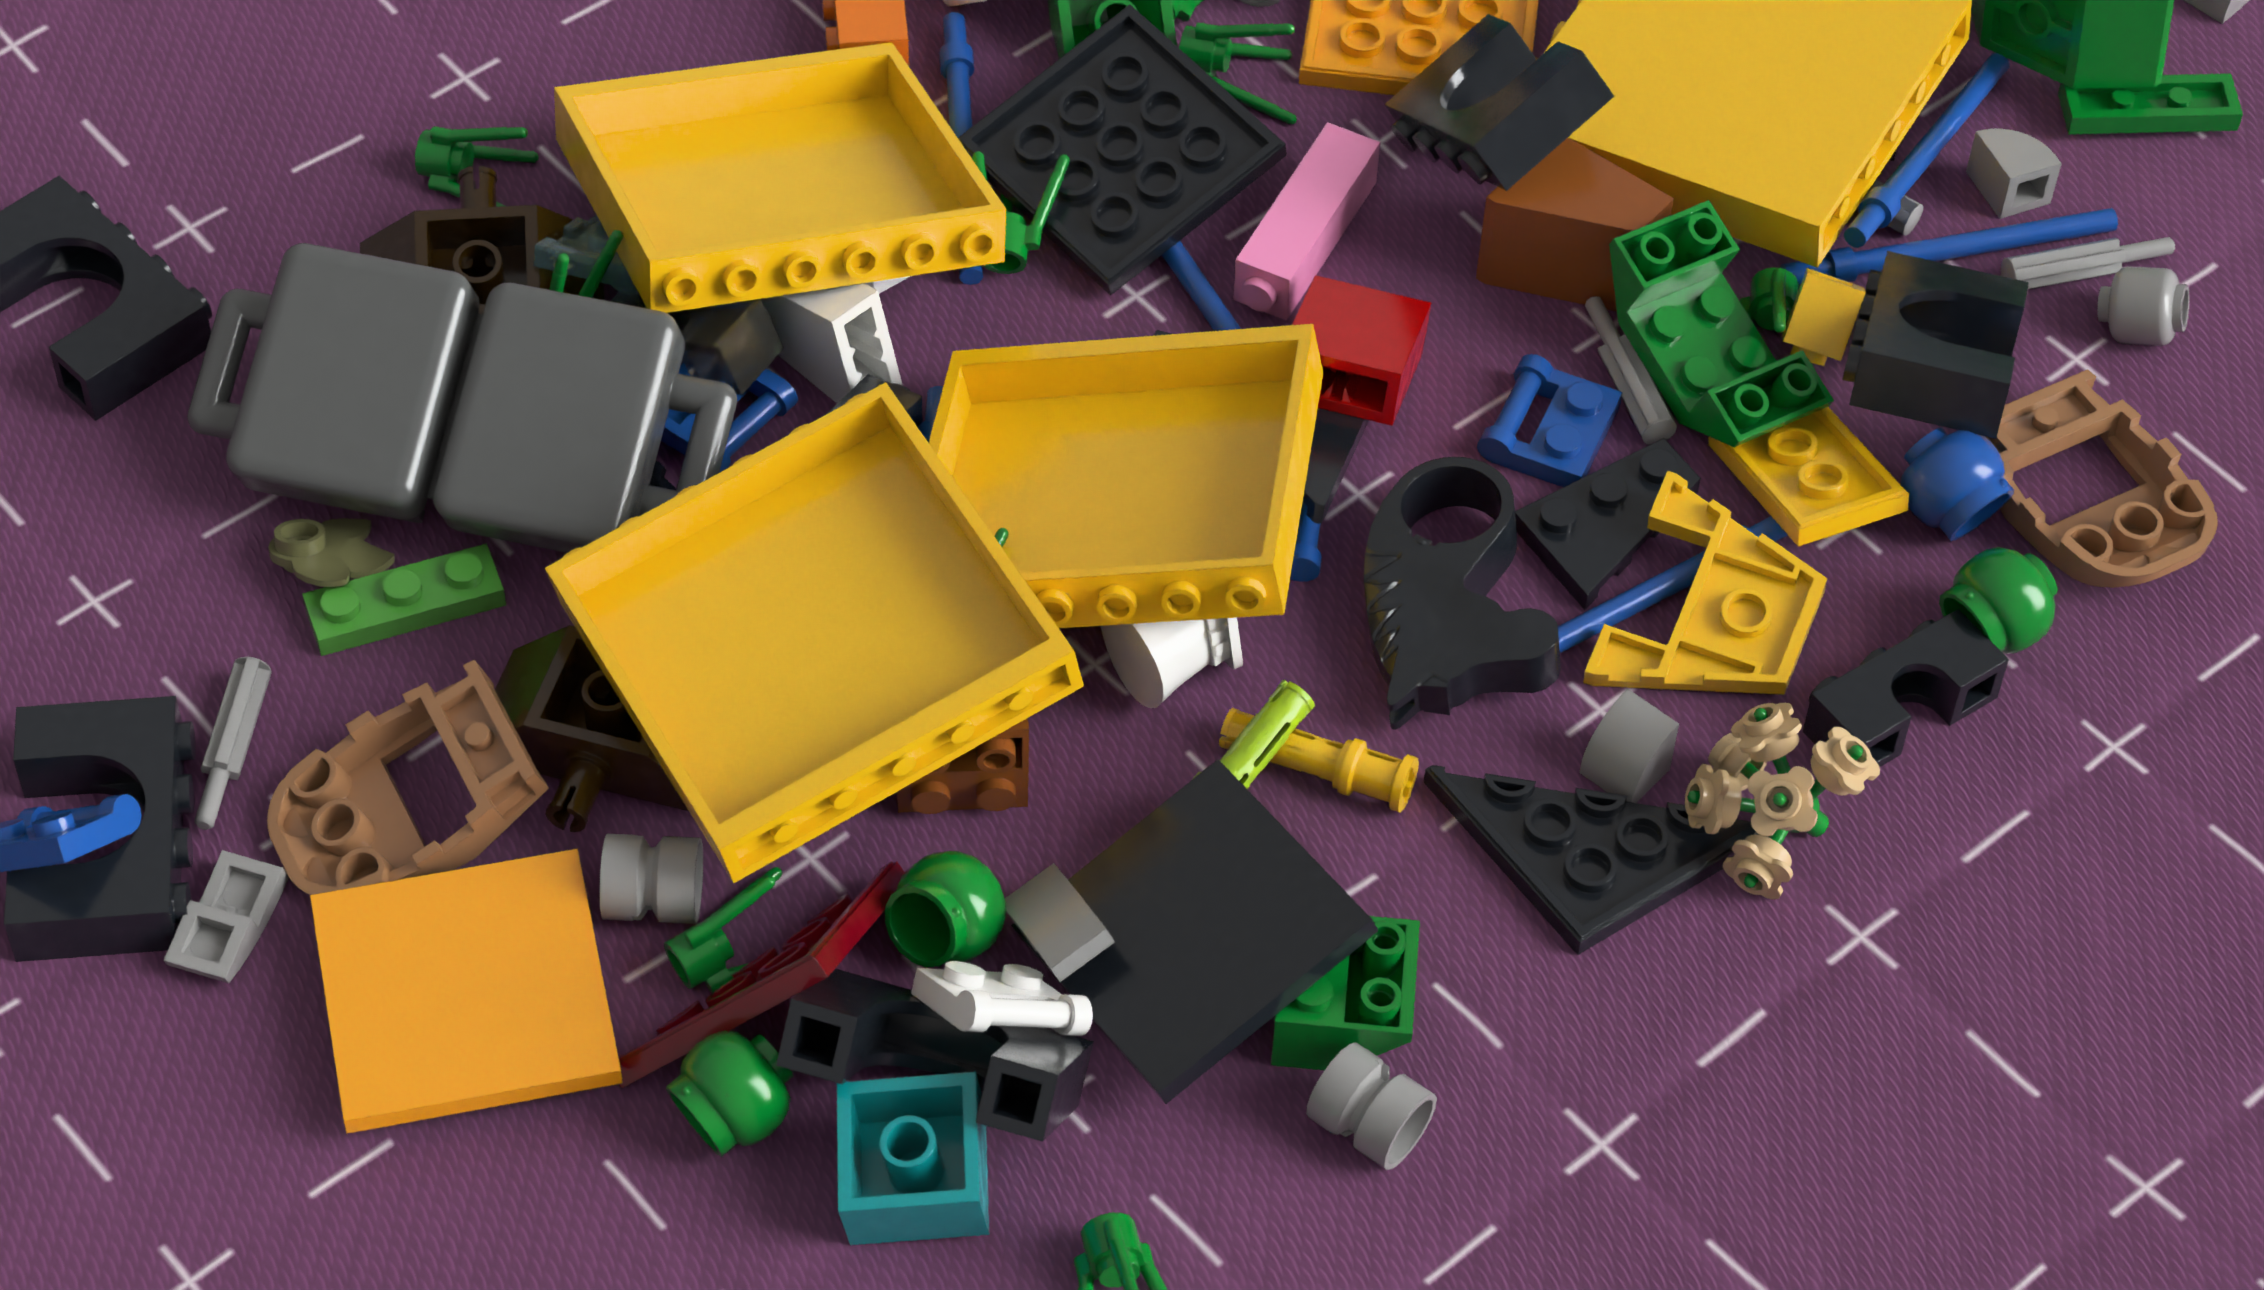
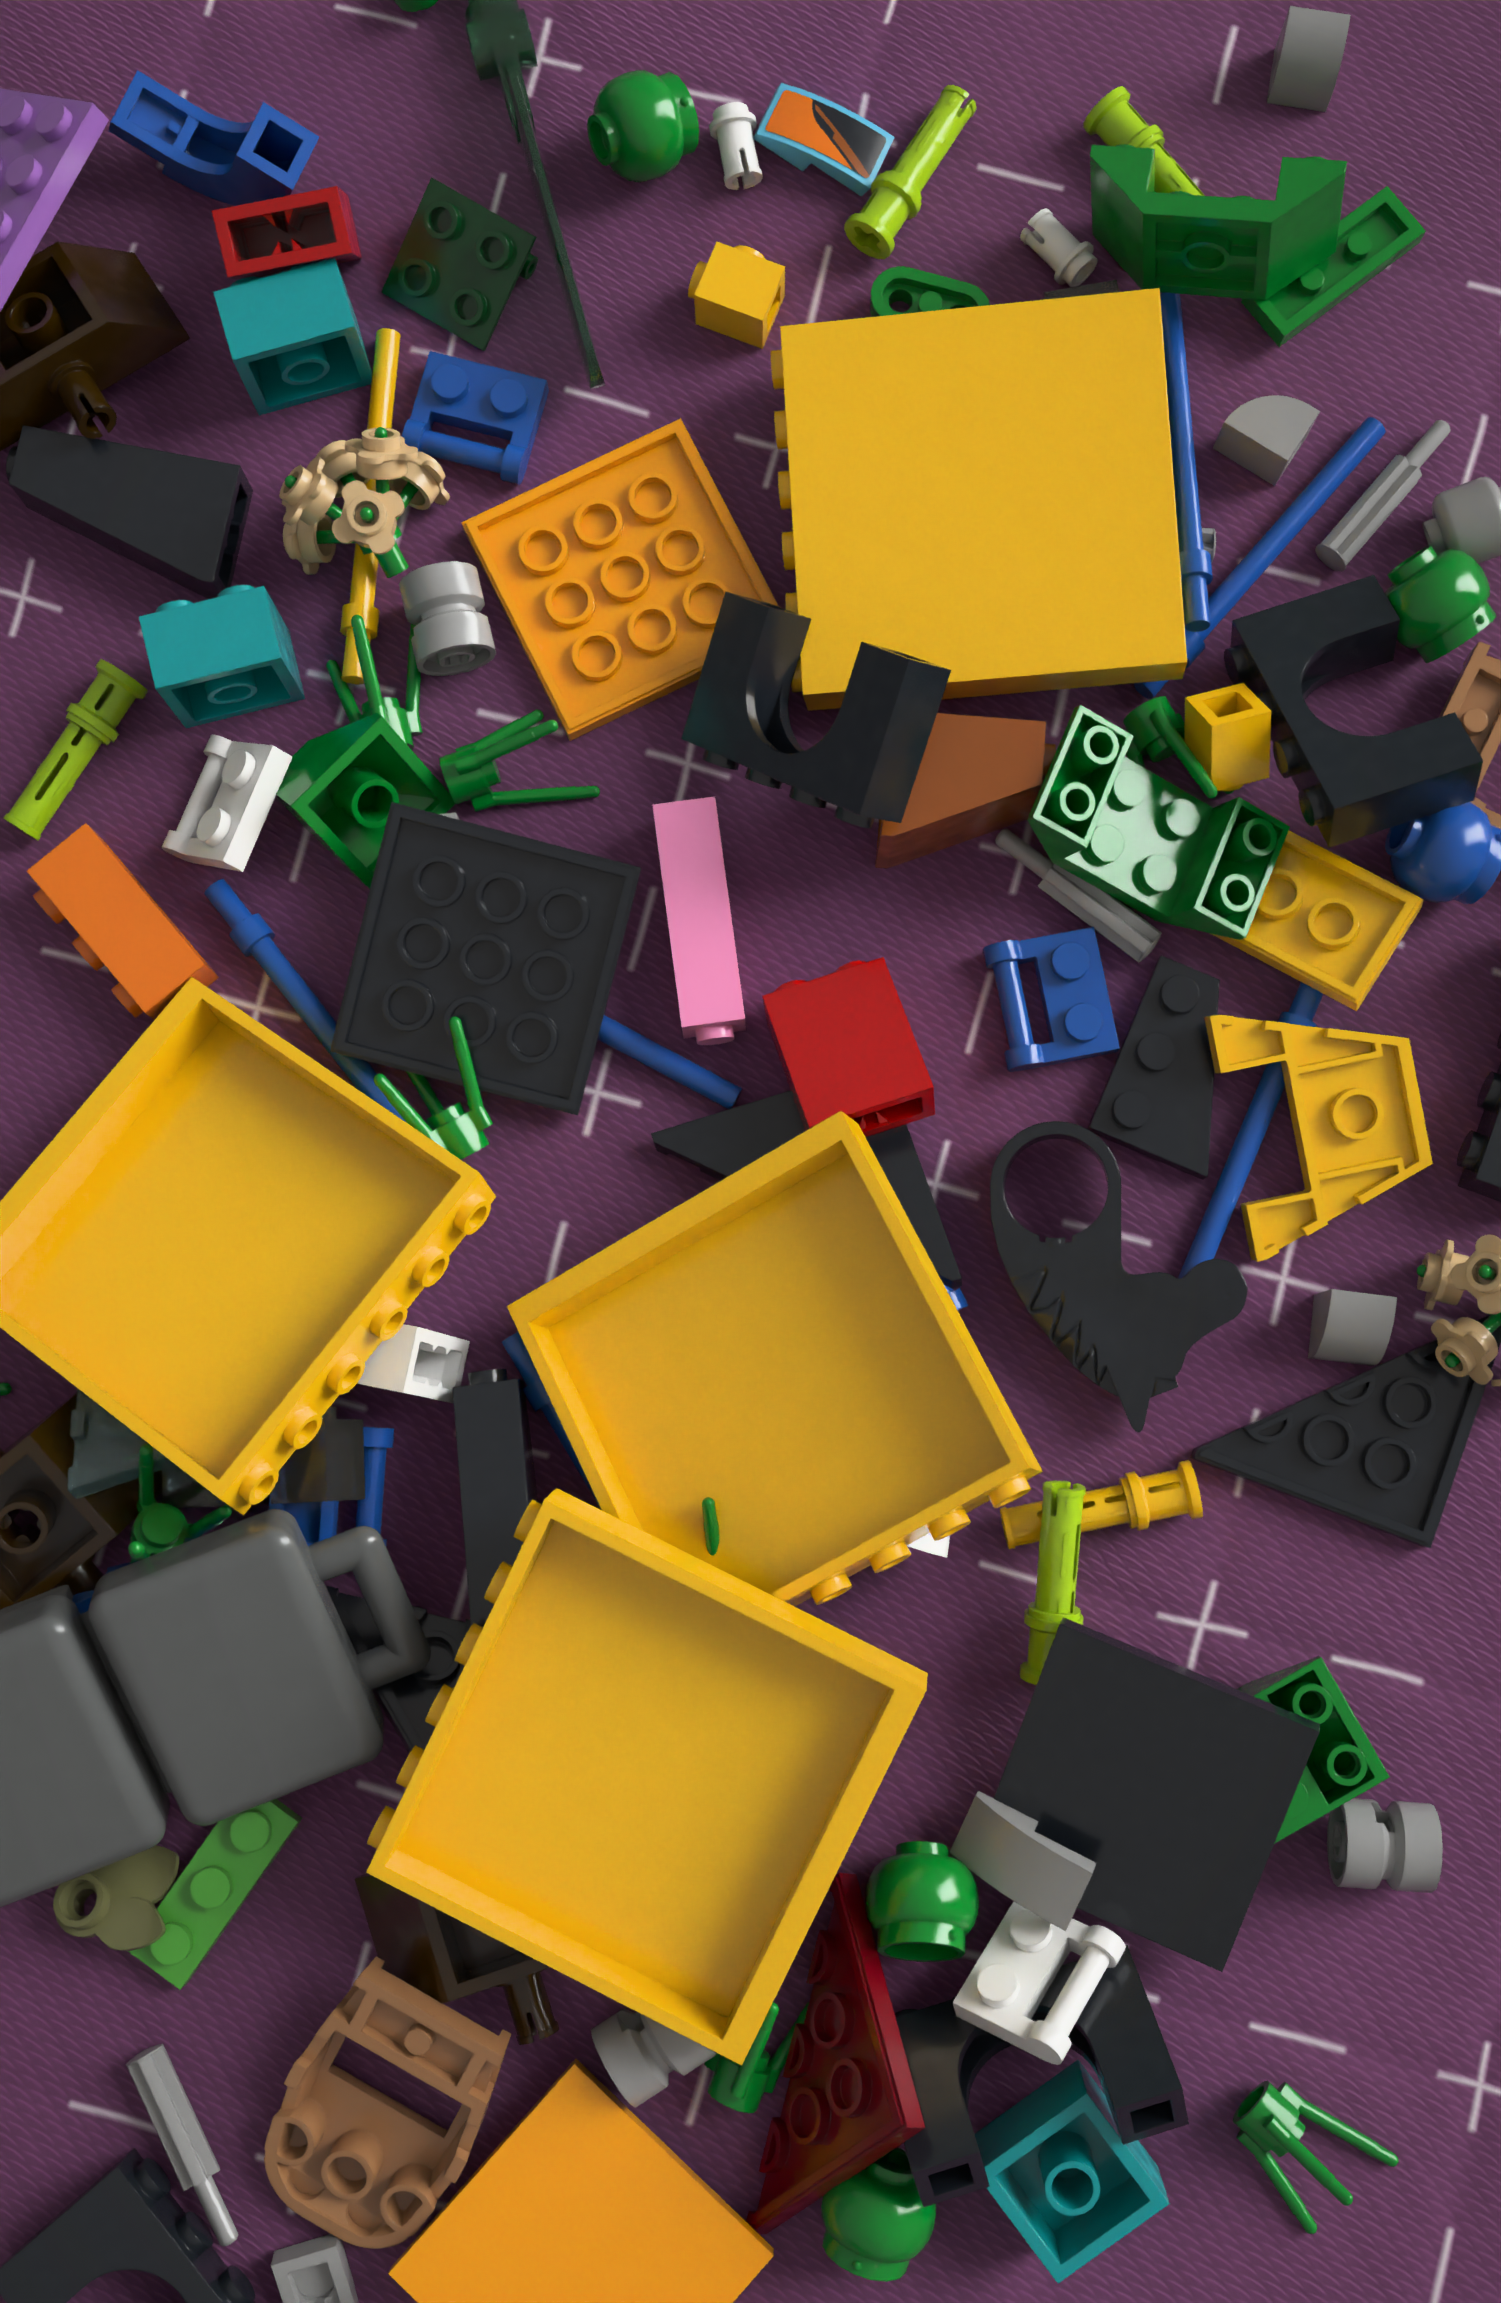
camera: 30 degrees left, 30 degrees up
none -> green piece [1385,545,1497,663]

